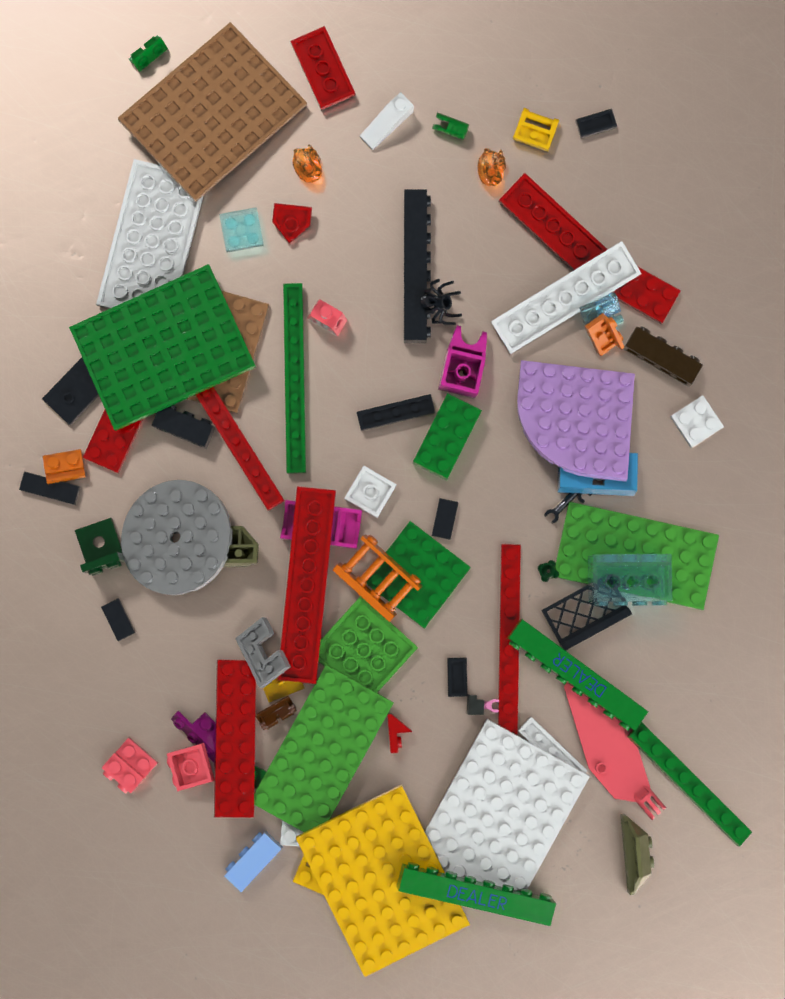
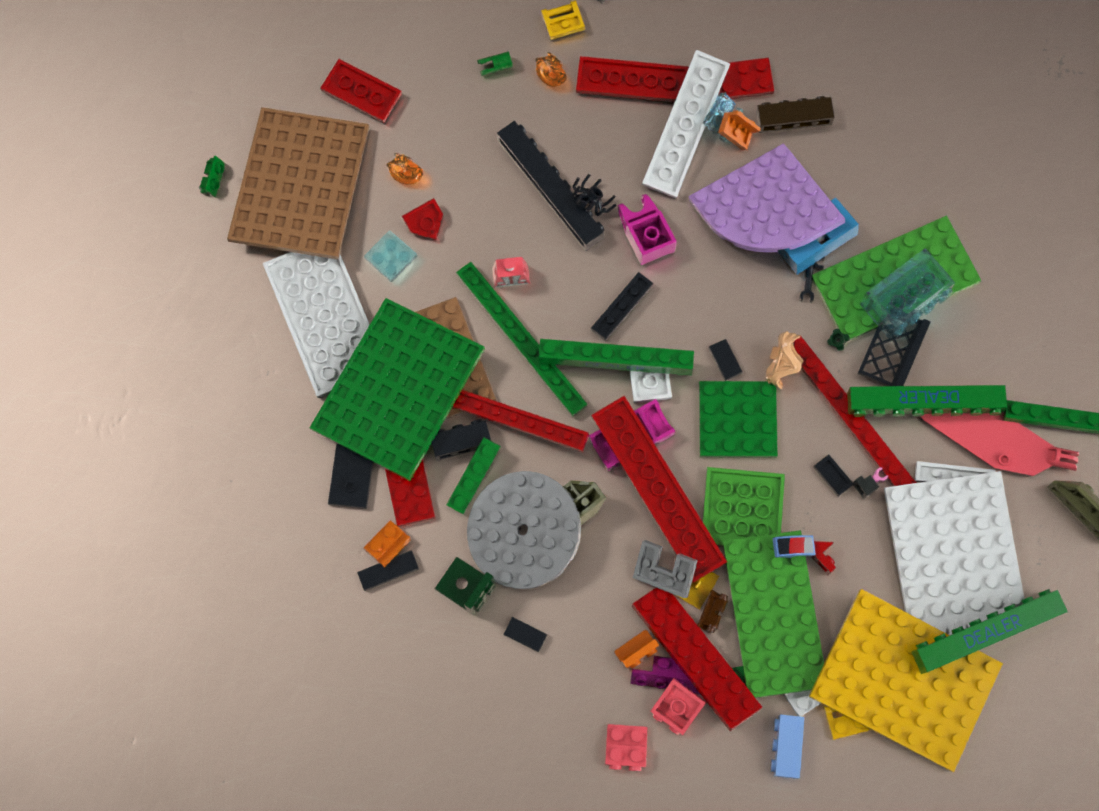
camera: 30 degrees left, 10 degrees down
orange fence [333,534,422,622] -> none
white slope [360,92,414,150] -> none
green brick [413,393,482,481] -> none
white plate [670,395,724,448] -> none
none -> green plate [446,437,501,514]
none -> green brick [539,339,694,376]
none -> orange bracket [614,630,659,669]
none -> light nougat piece [766,331,803,389]
none -> slope [772,535,816,558]

